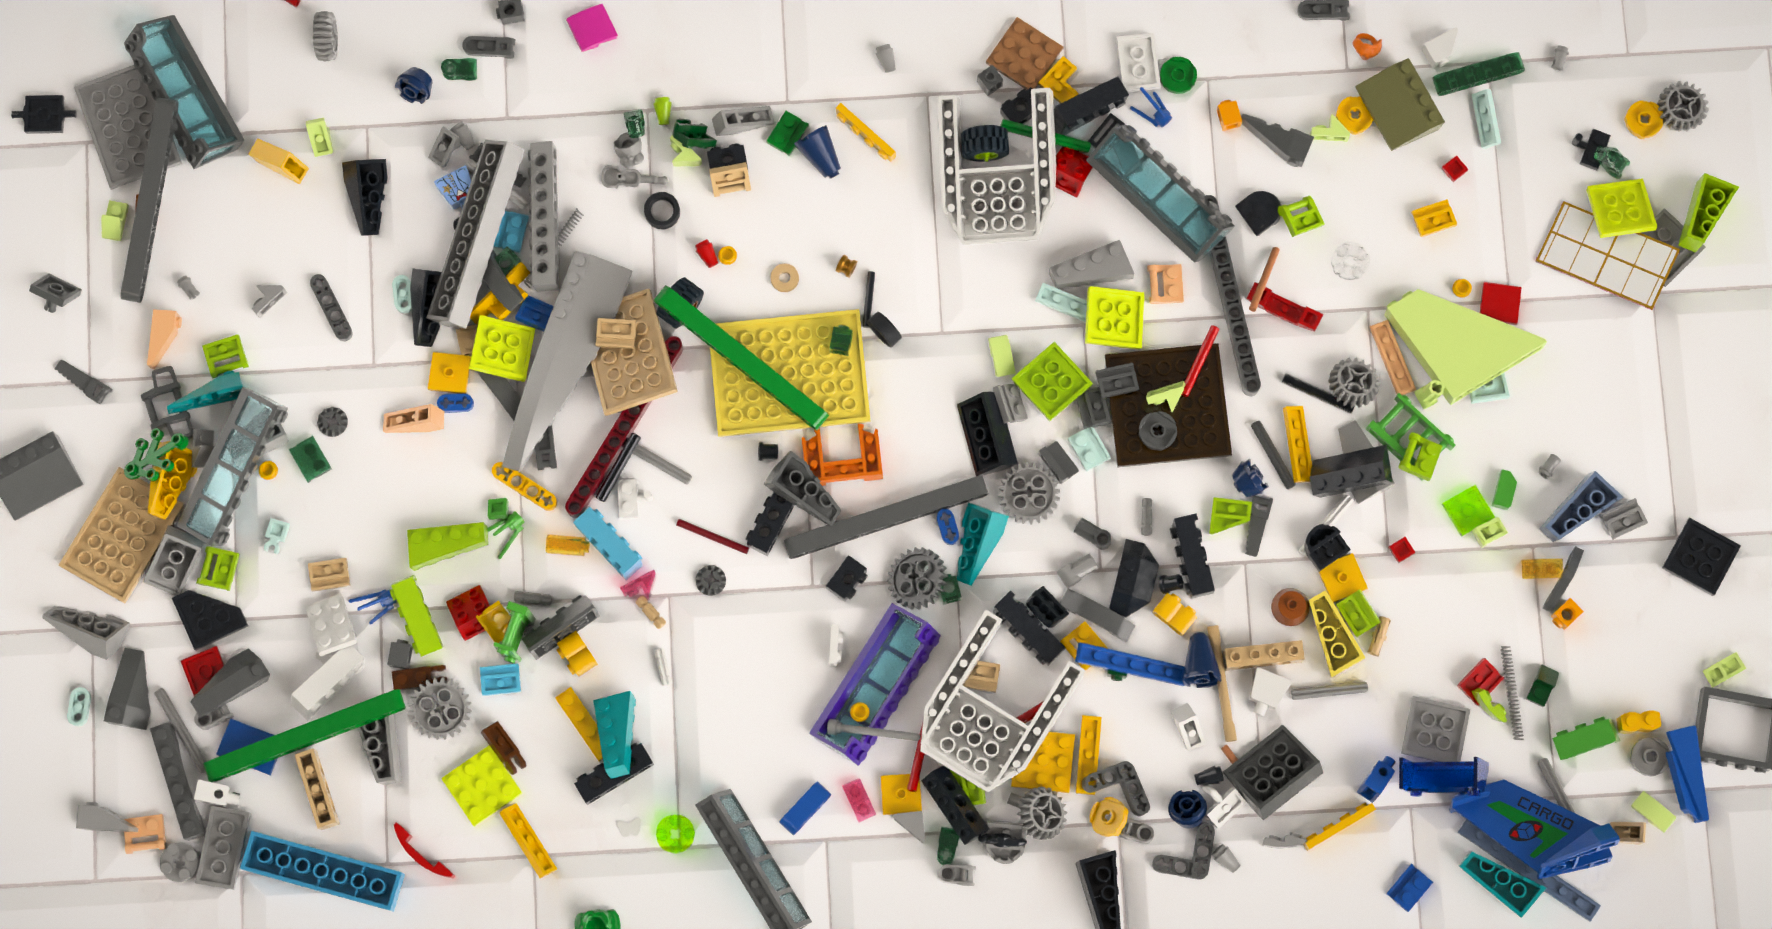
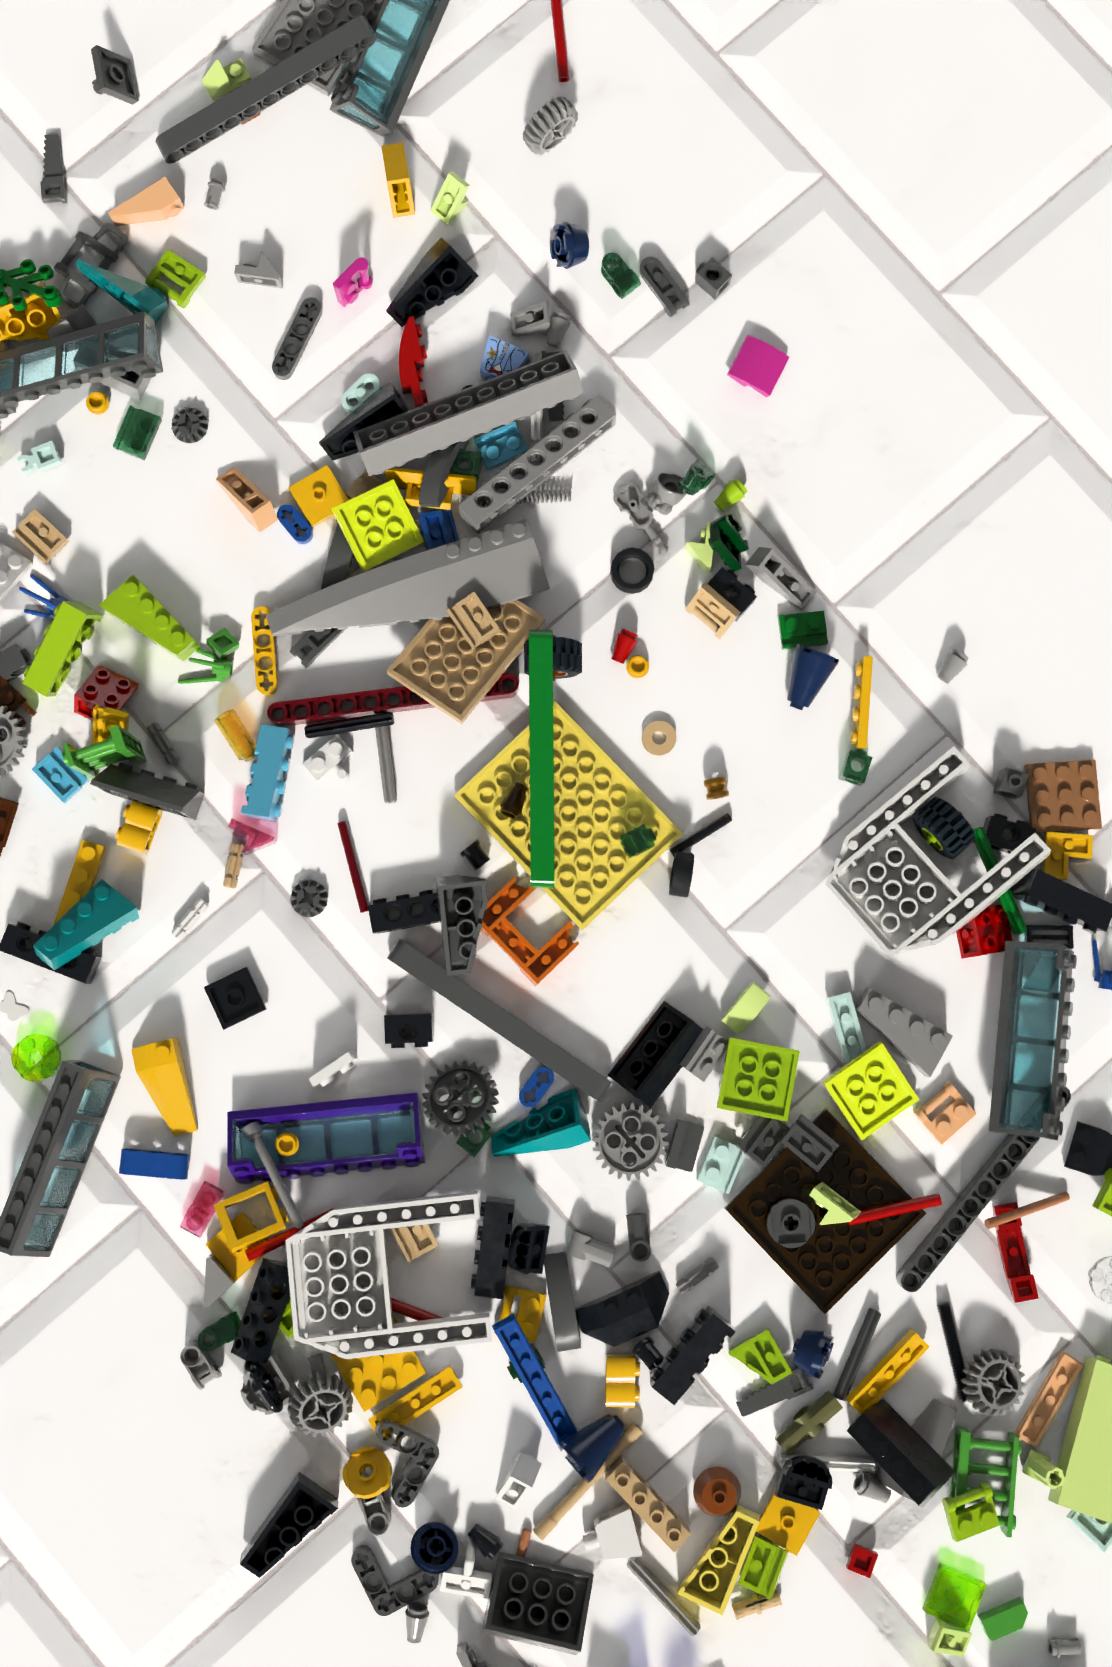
camera: 45 degrees right, 5 degrees up
none -> yellow wedge [131,1038,198,1136]
none -> black plate [204,967,267,1030]
none -> yellow window [213,1181,289,1252]
none -> dark pink plate [333,257,373,307]
none -> red slope [399,316,428,408]
none -> dark brown cone [500,782,528,819]
none -> olive piece [774,1390,843,1455]
none -> clear green brick [839,748,873,786]
none -> light grey cone [853,1472,891,1503]

